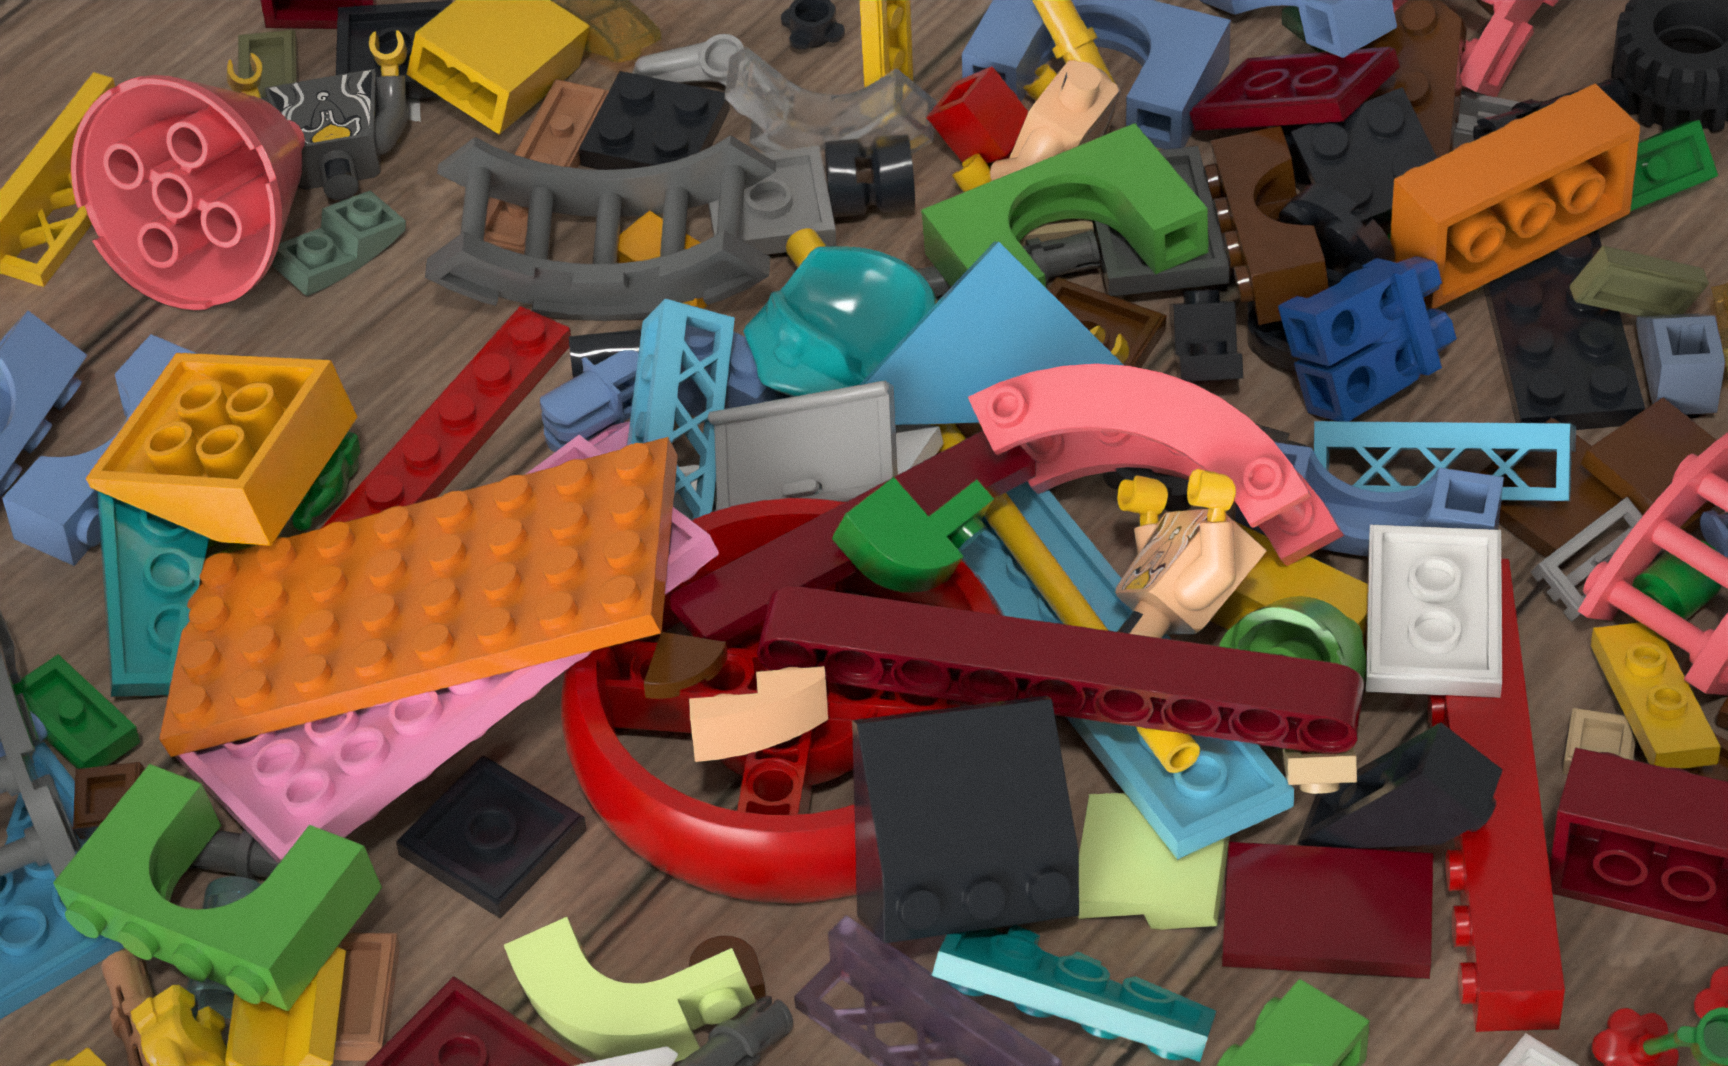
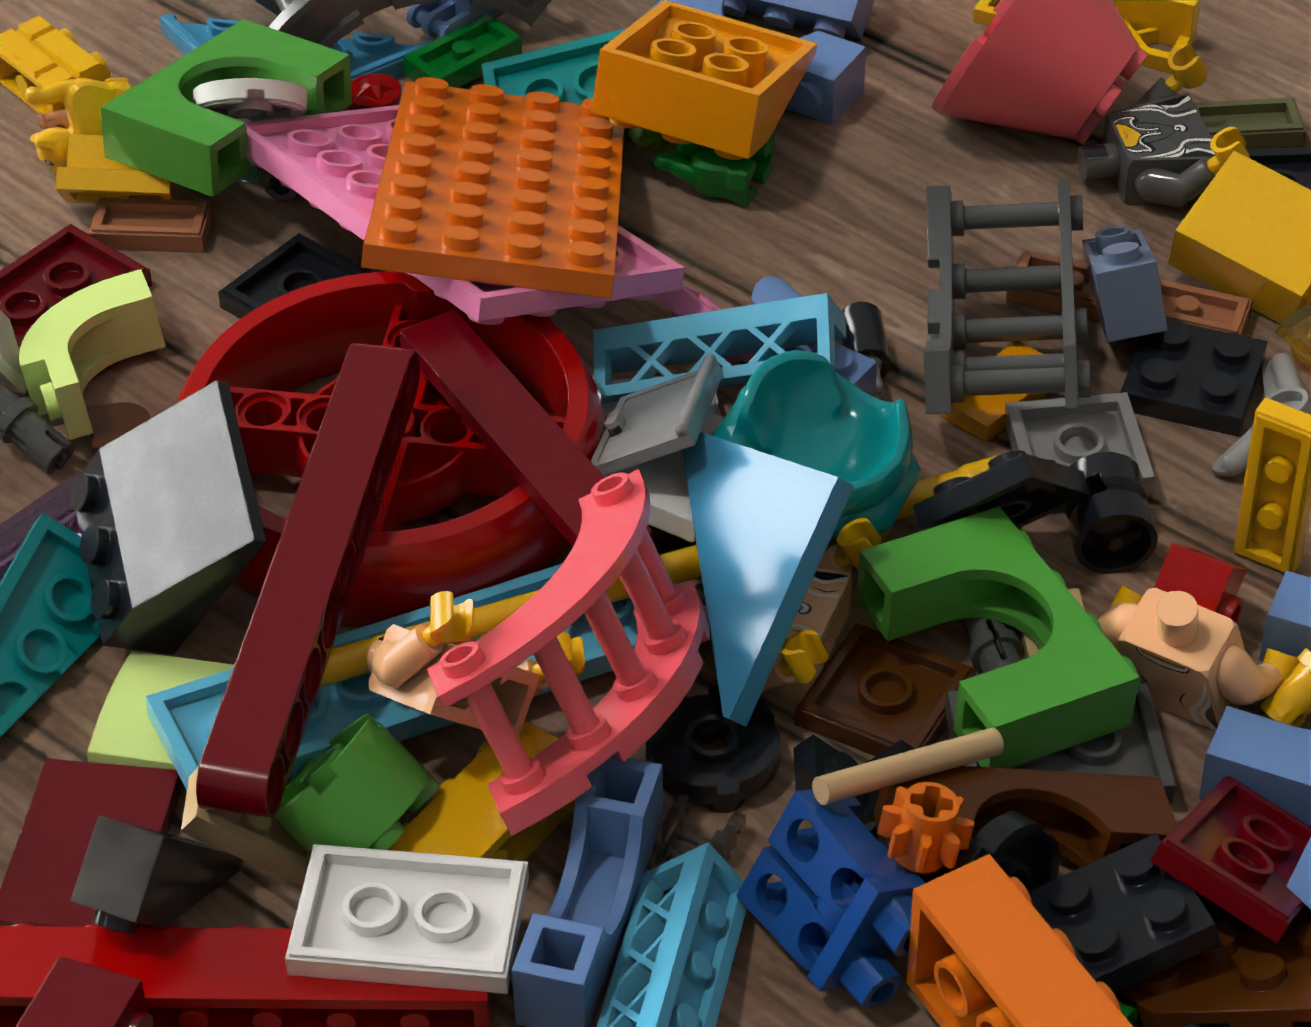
camera: 90 degrees right, 5 degrees down
reddish brown tile [73,762,145,839] -> none
sand green slope [271,190,406,296] -> none
red plate [320,306,571,529] -> none
reddish brown tile [644,632,728,699] -> none
light nougat slope [689,666,828,762] -> none
clear arch [724,46,936,171] -> none
green brick [832,477,994,593] -> none
none -> white tile [193,78,307,121]
none -> tan bar [812,728,1004,805]
none -> orange gear [877,782,974,873]
none -> black plate [913,450,1091,530]
none -> sand blue slope [1082,225,1168,342]

